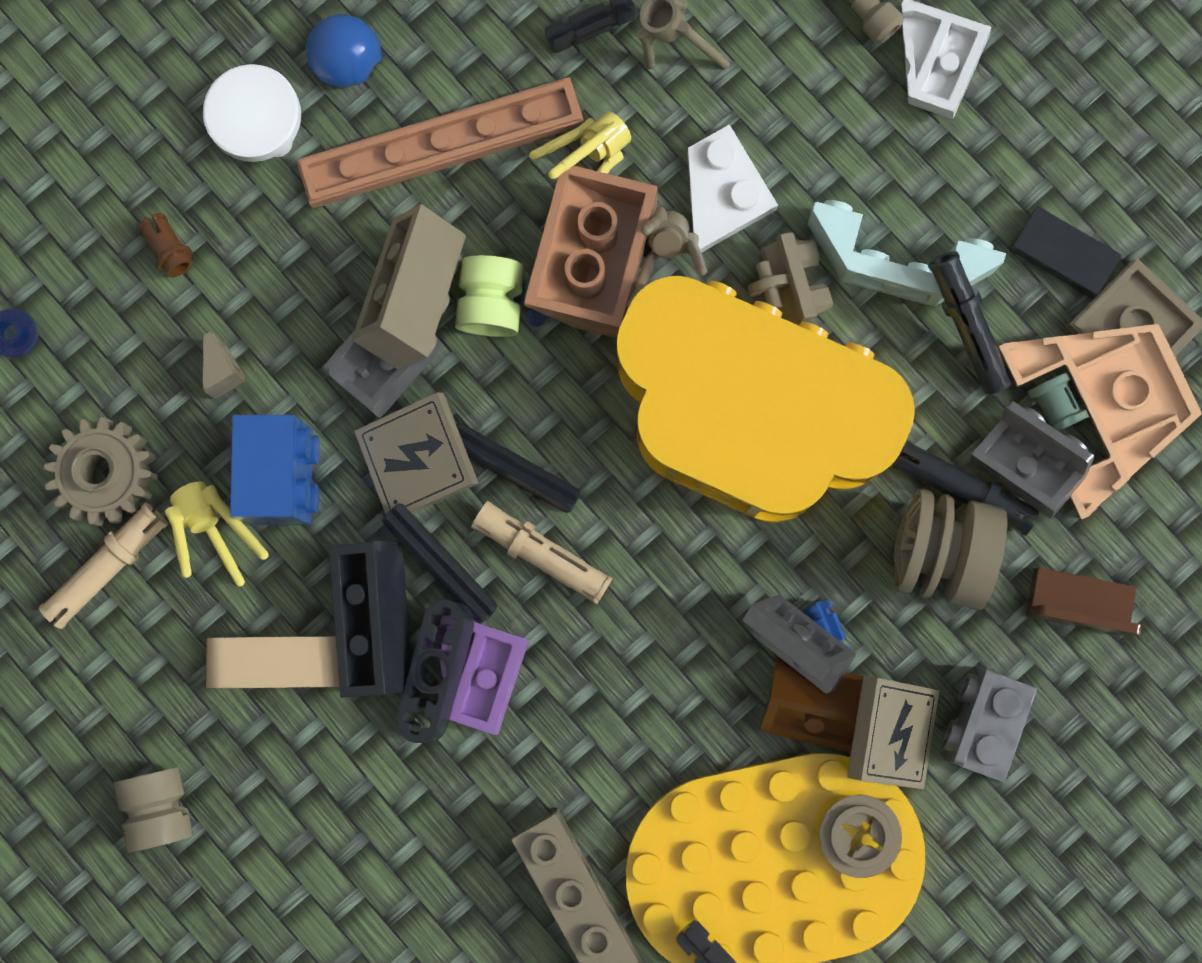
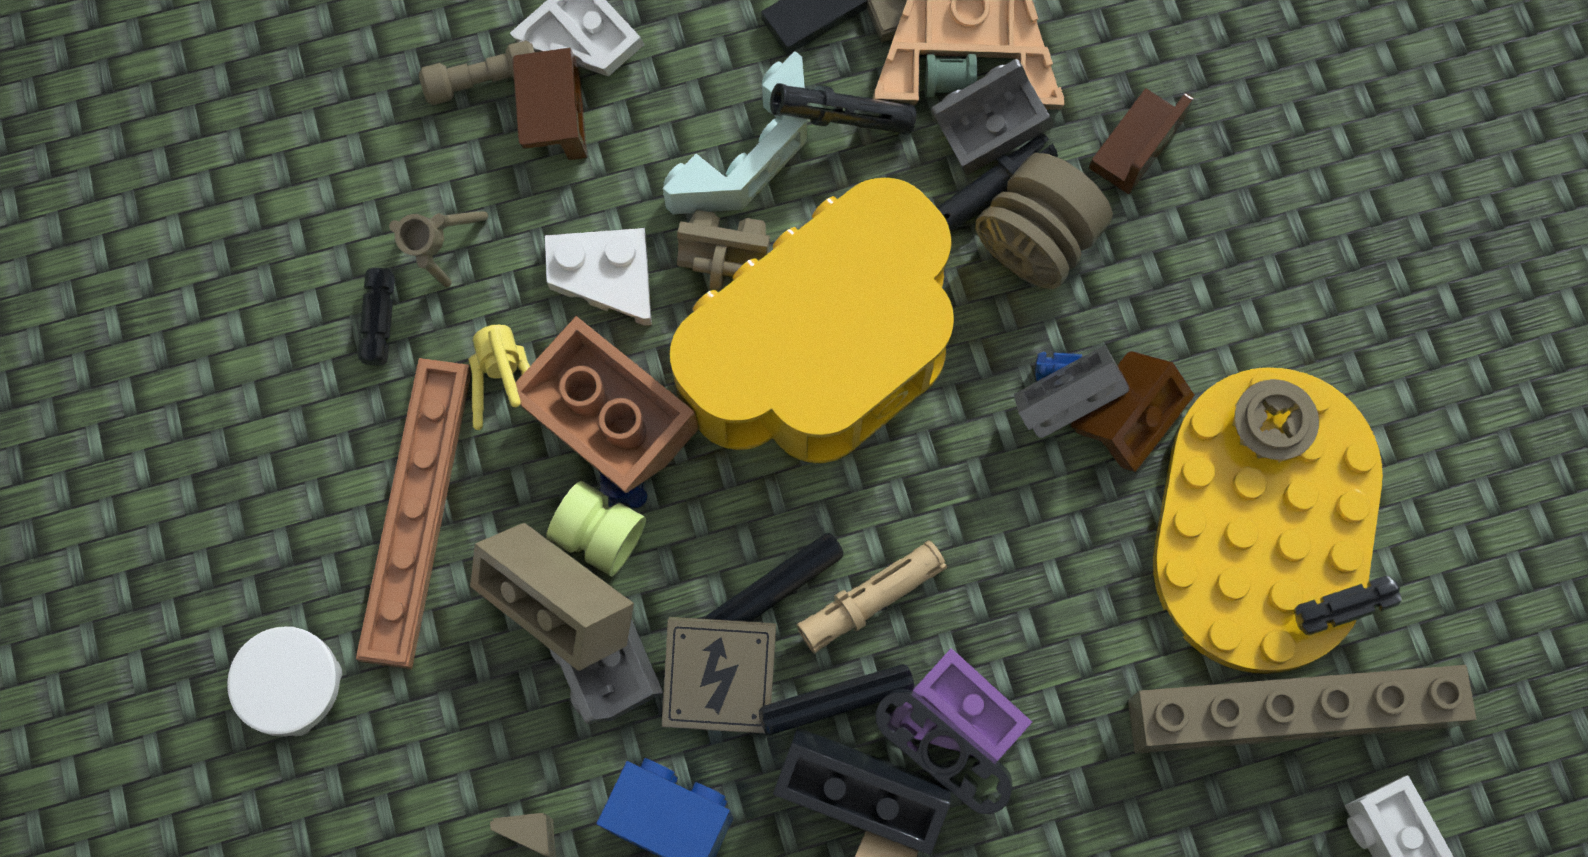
camera: 70 degrees left, 10 degrees down
reddish brown pin [138,213,193,278] -> none
blue hair [306,14,382,89] -> none
dark tan plant [627,207,707,308] -> none
dark tan tile [847,676,940,789] -> none
flat silver bracket [942,667,1037,783] -> none
none -> reddish brown panel [513,47,588,160]

